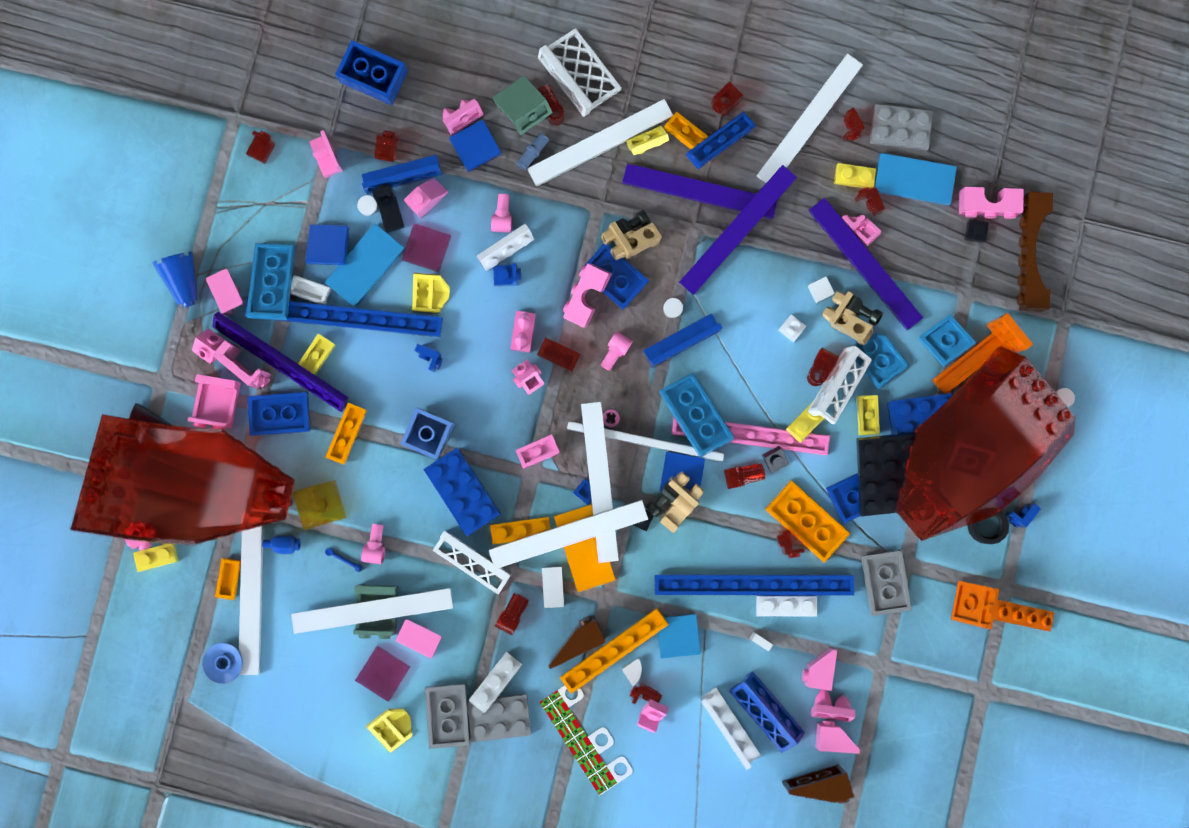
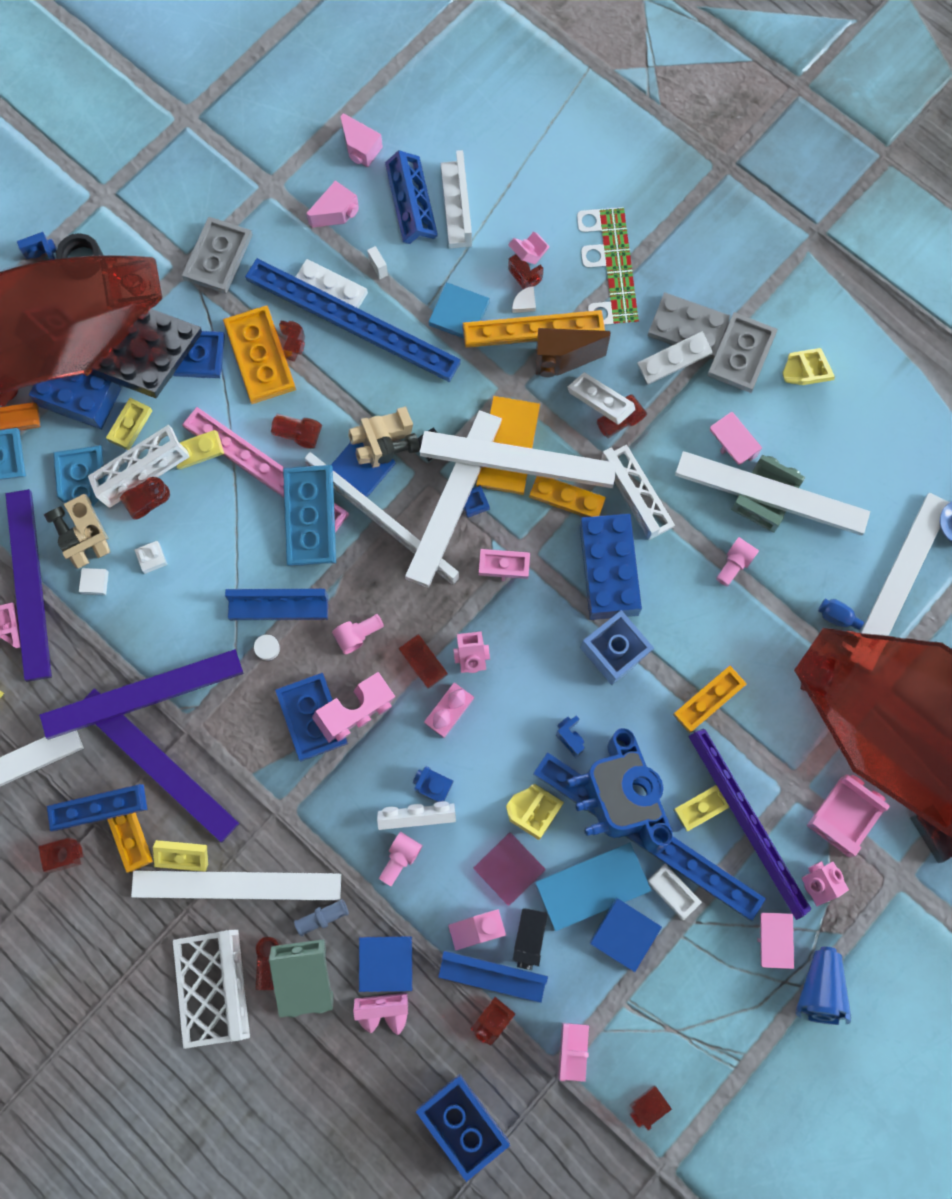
camera: 150 degrees left, 10 degrees down
bright pink panel [212,340,272,390] -> none
light orange tile [215,558,241,600] -> none
dark azure tile [246,243,296,320] -> none
blue plate [247,392,311,436] -> none
clear yellow slope [292,480,347,530] -> none
blue hinge [325,548,362,572] -> none
clear pink tile [355,646,411,702] -> none
white tile [357,195,378,216] -> none
white tile [542,567,564,608] -> none
tan hips [601,210,662,260] -> none
bright pink bush [603,409,620,427] -> none
plate [762,446,789,473] -> none
reddish brown slope [782,764,854,804] -> none
bright pink tile [811,690,855,722] -> none
orange bracket [950,581,1054,632] -> none
none -> blue piece [566,728,673,854]
none -> white plate [568,372,635,425]

